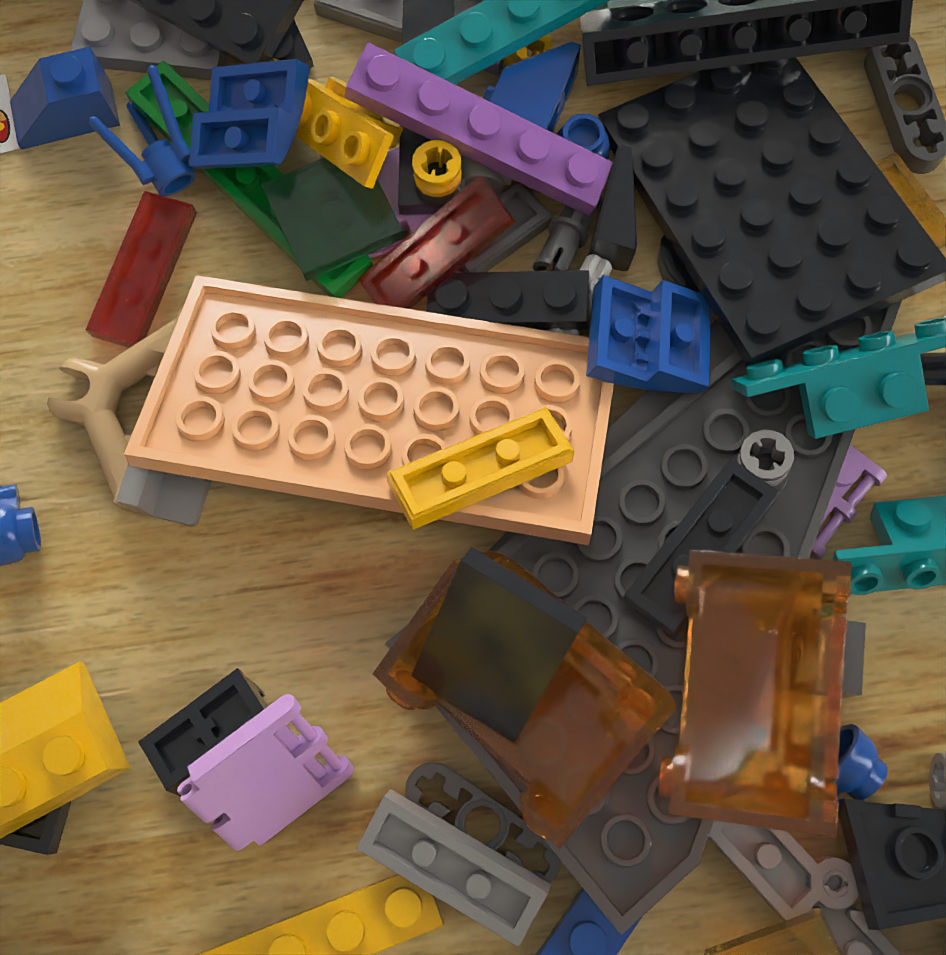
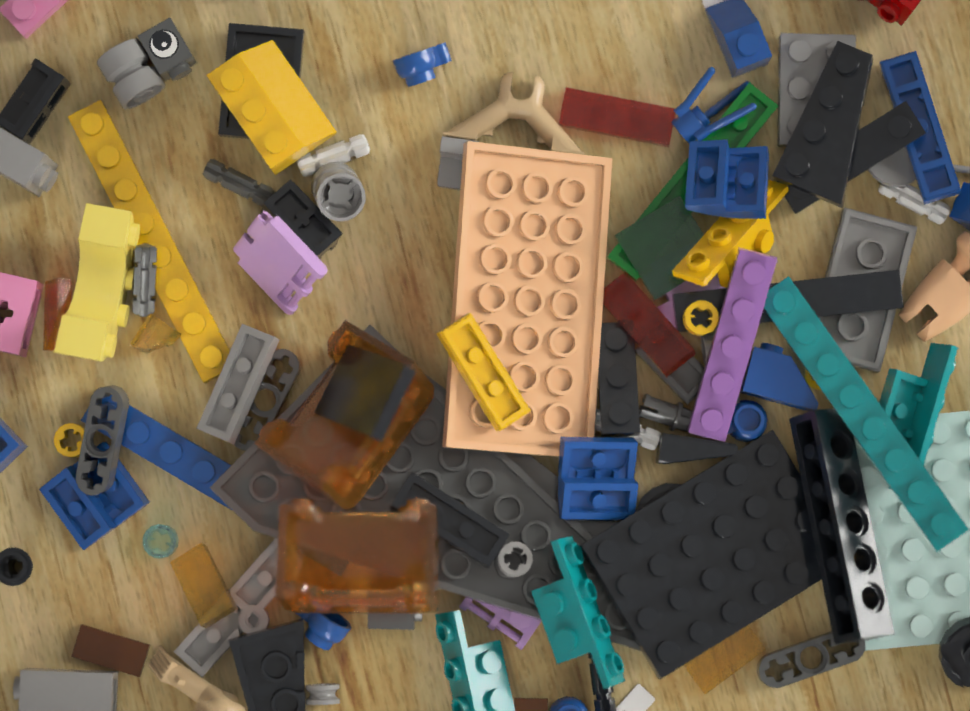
camera: 80 degrees right, 10 degrees up
none -> dark grey axle [203,159,275,206]
none -> white axle [297,134,370,177]
none -> light grey wheel [311,162,366,222]

